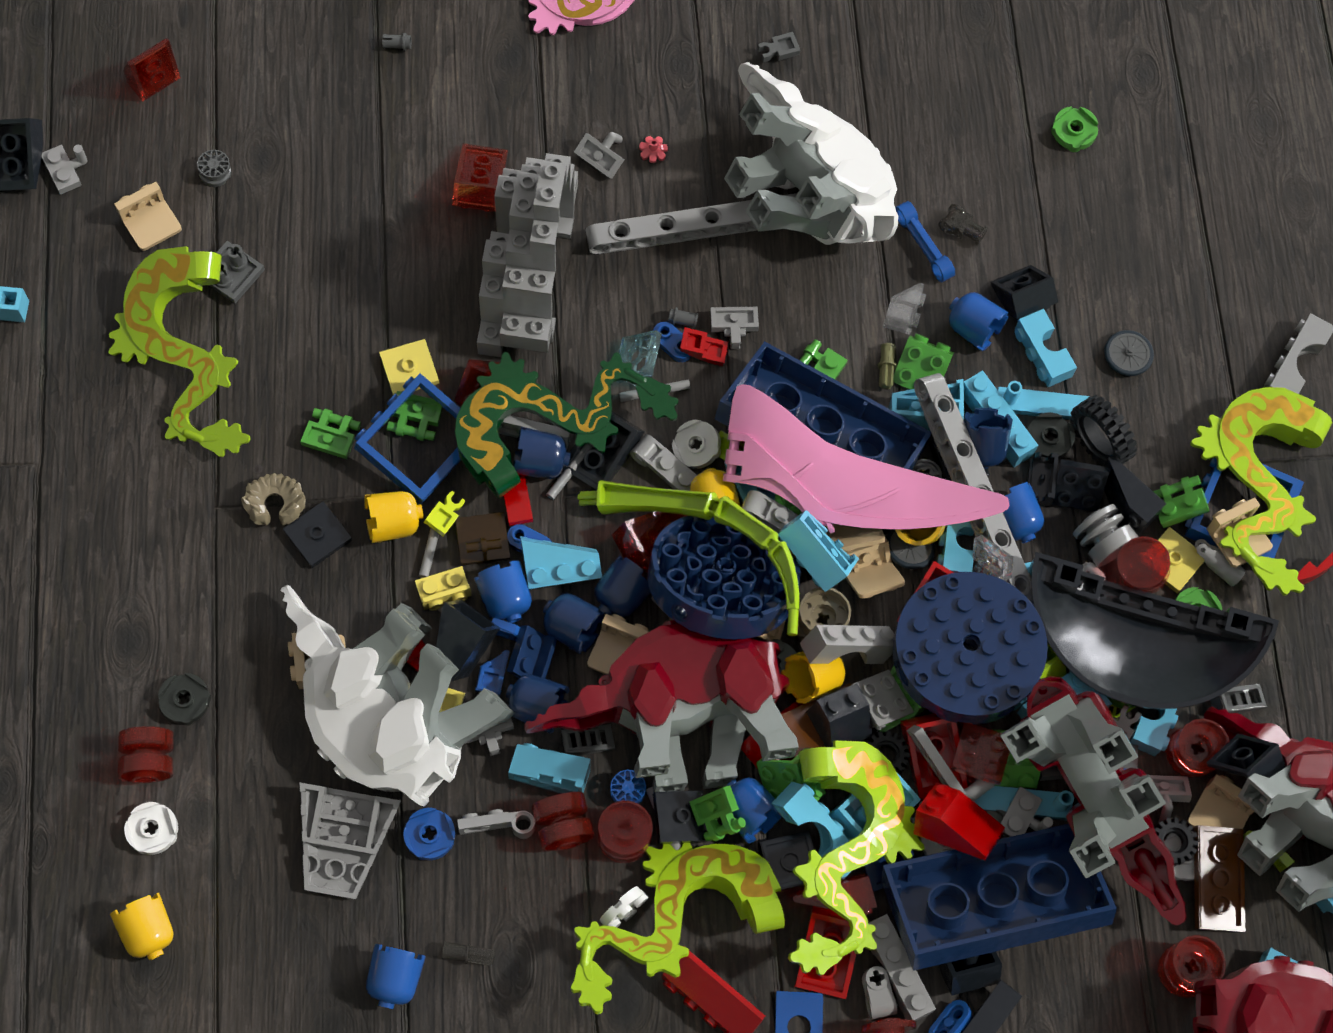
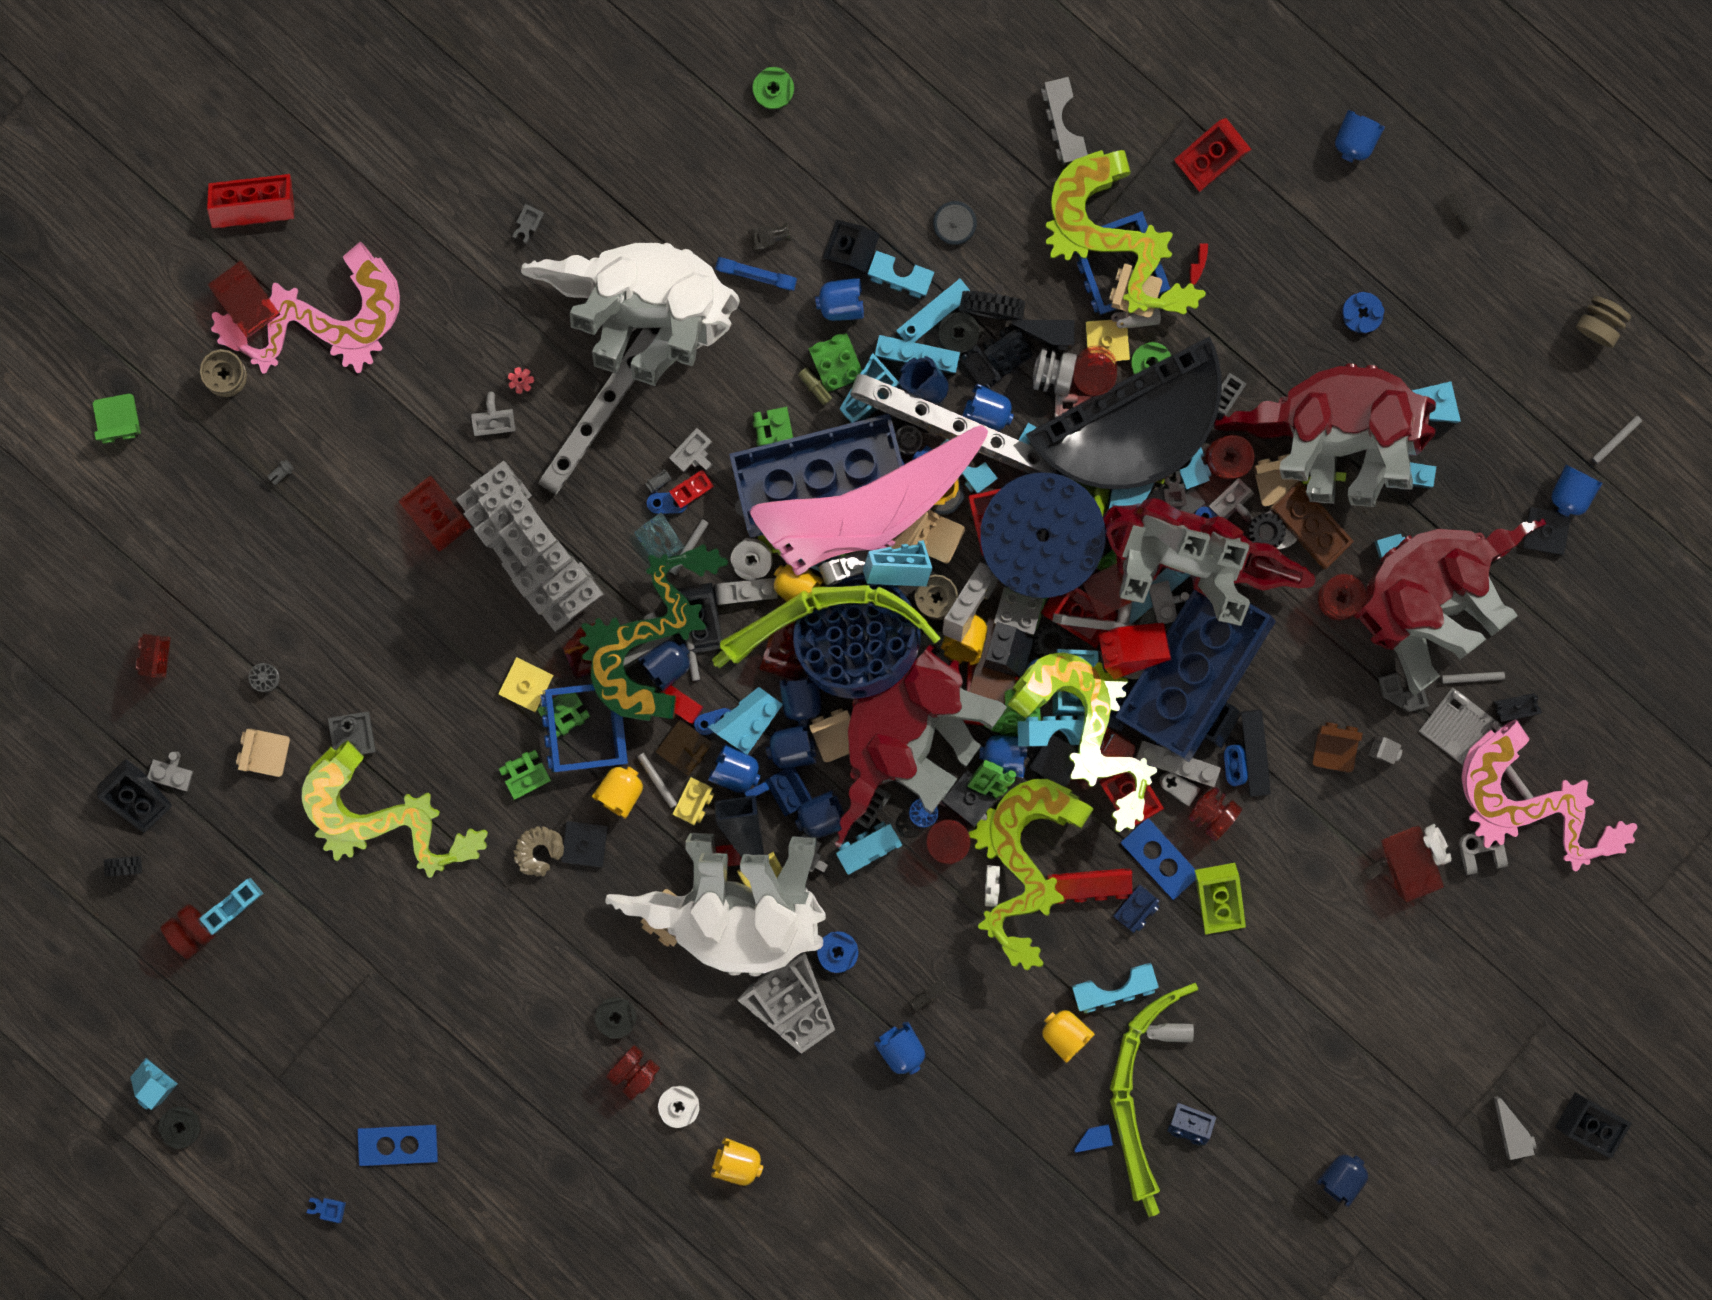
camera: 35 degrees left, 20 degrees up
neon yellow plate [424,491,465,537] -> none
light grey plate [457,809,535,839] -> none
blue tile [475,650,510,697] -> none
clear red wheel [532,792,594,851] -> none
clear slope [883,283,926,335] -> none
clear plate [973,535,1013,584] -> none
bright green plate [1153,475,1210,528] -> none
black slope [1206,734,1286,778] -> none

